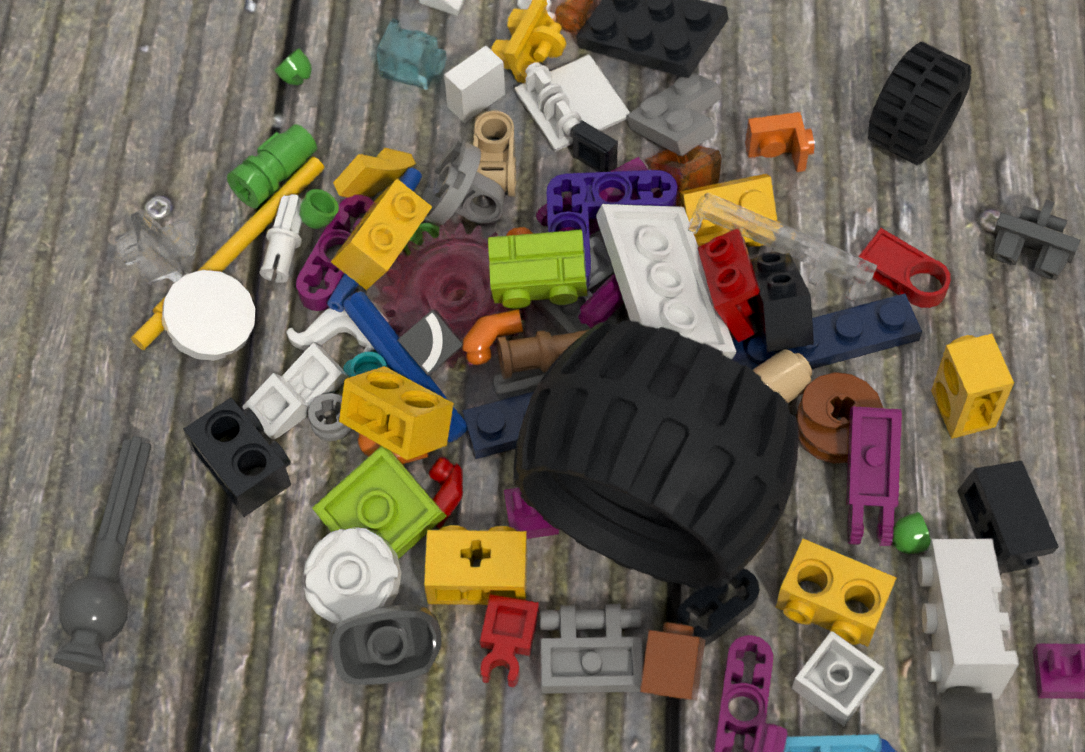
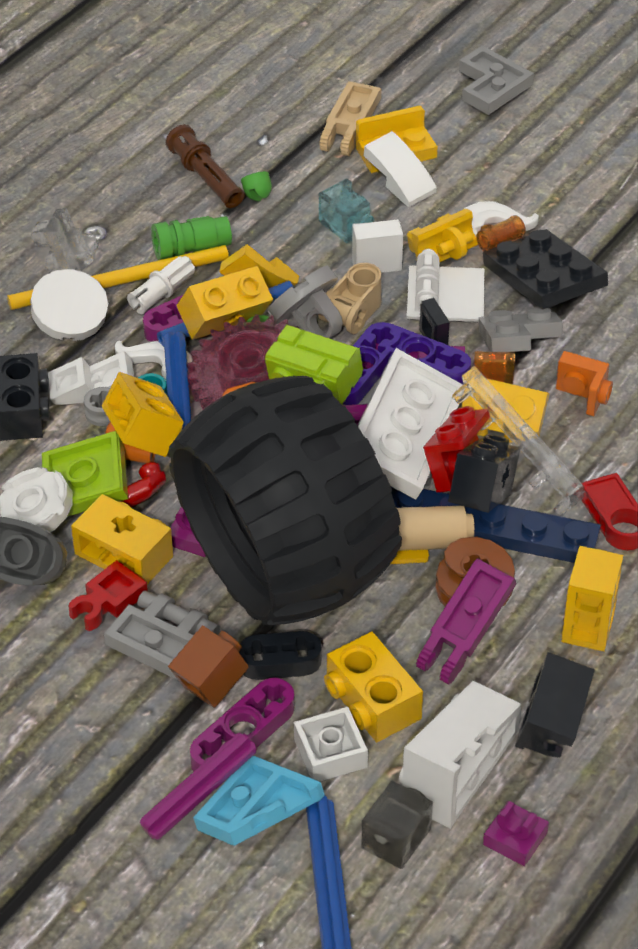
camera: 30 degrees right, 15 degrees down
bright green hinge [299,189,339,229] -> none
dark grey tile [398,309,463,376] -> none
bright green hinge [892,512,931,554] -> none
none -> reddish brown pin [165,124,245,208]

